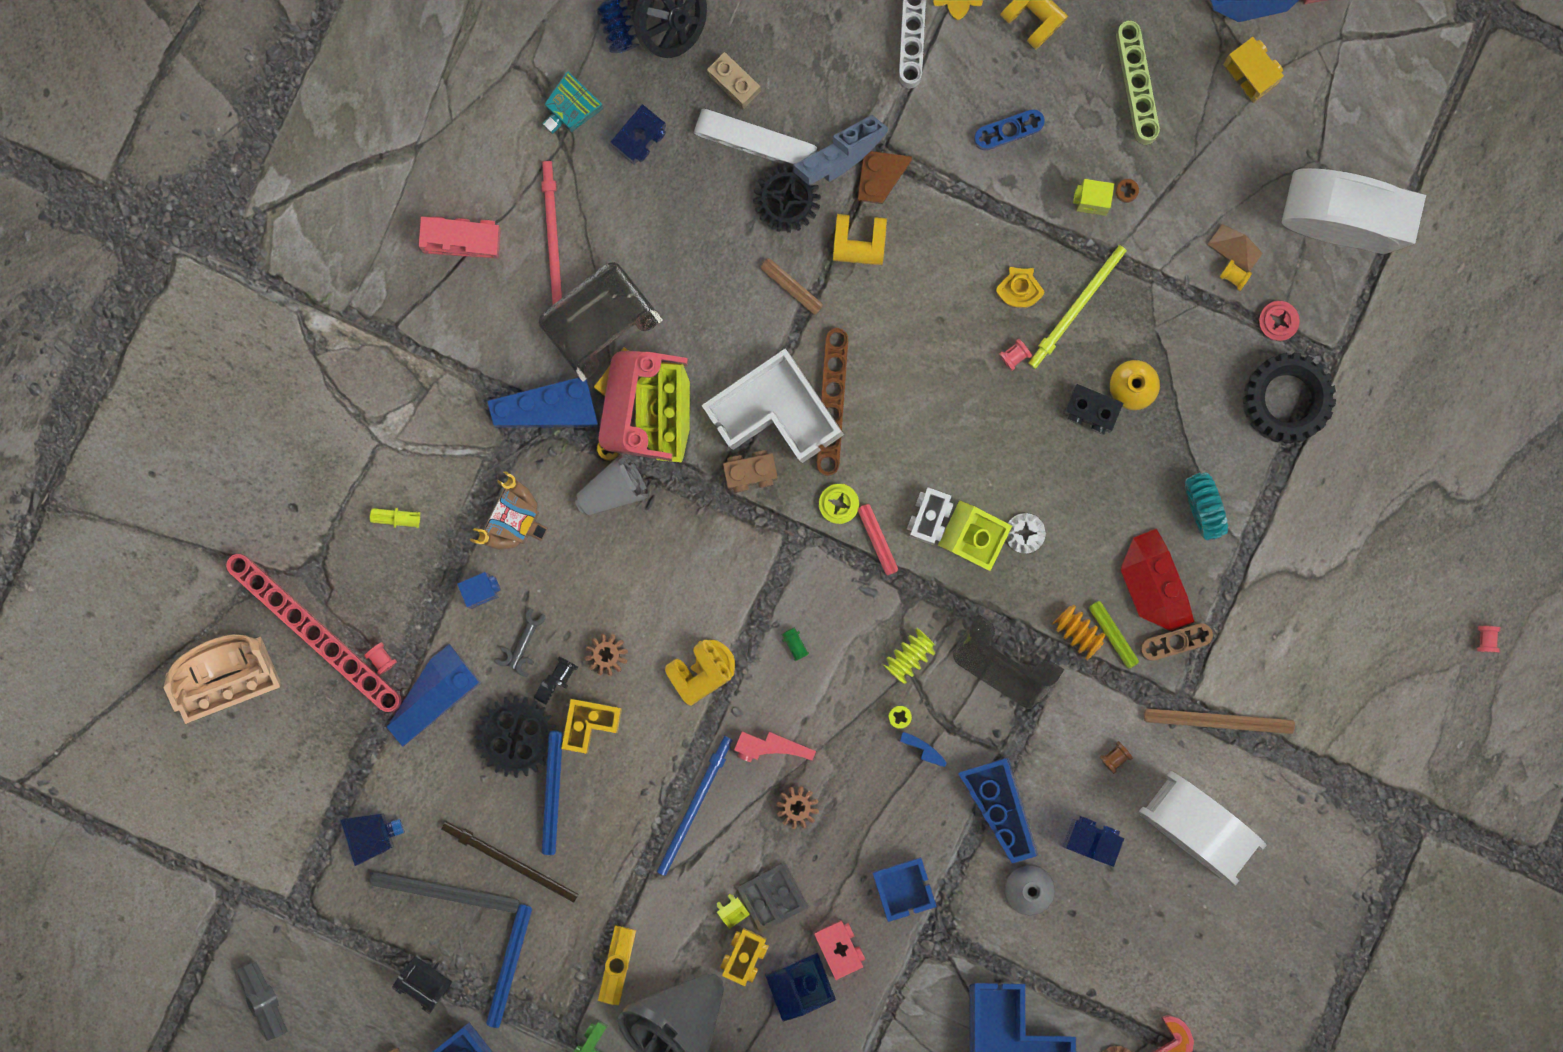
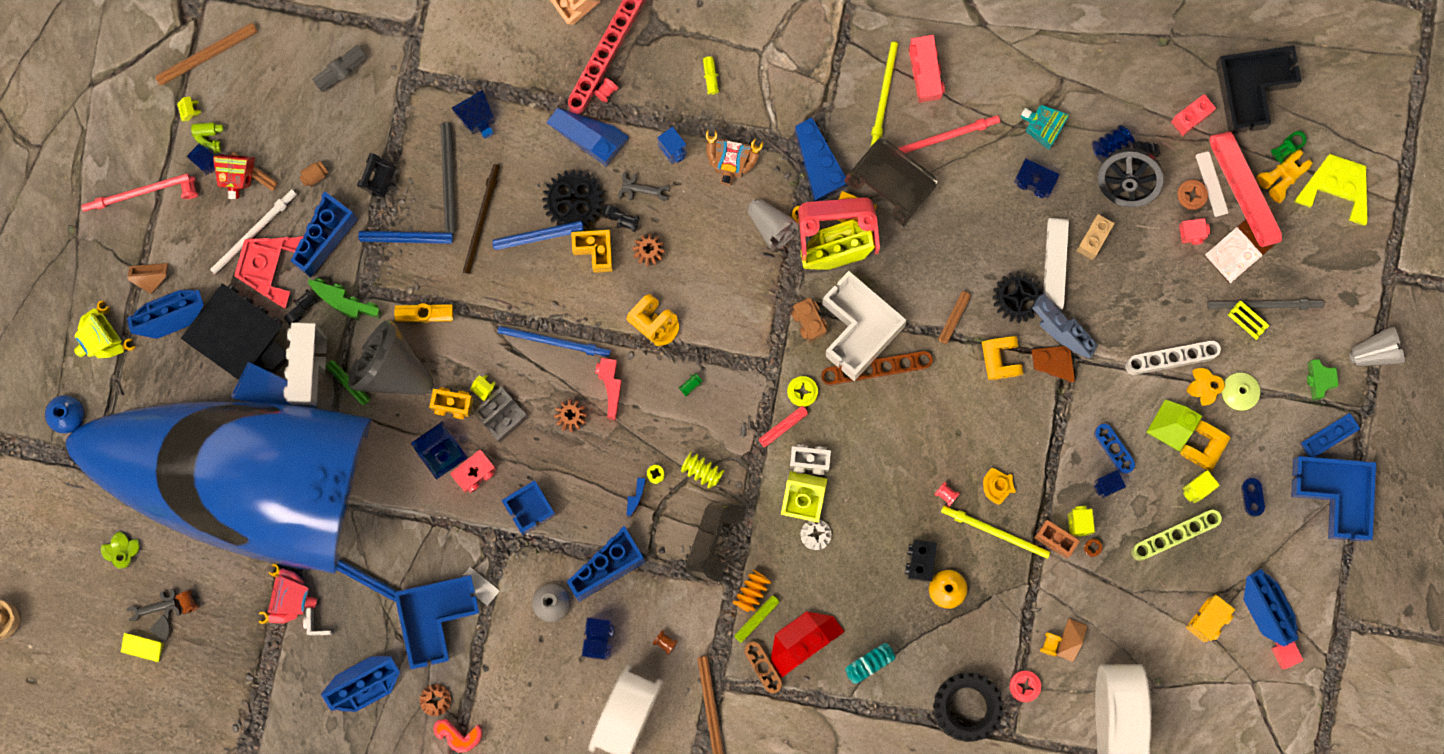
camera: 75 degrees right, 5 degrees down
none -> white sticker [463,567,499,606]
none -> neon yellow bar [870,42,898,151]
none -> nougat brick [1034,520,1080,559]
none -> clear blue brick [1094,470,1126,499]
none -> lime slope [1146,399,1202,452]
none -> neon yellow brick [1182,470,1220,503]

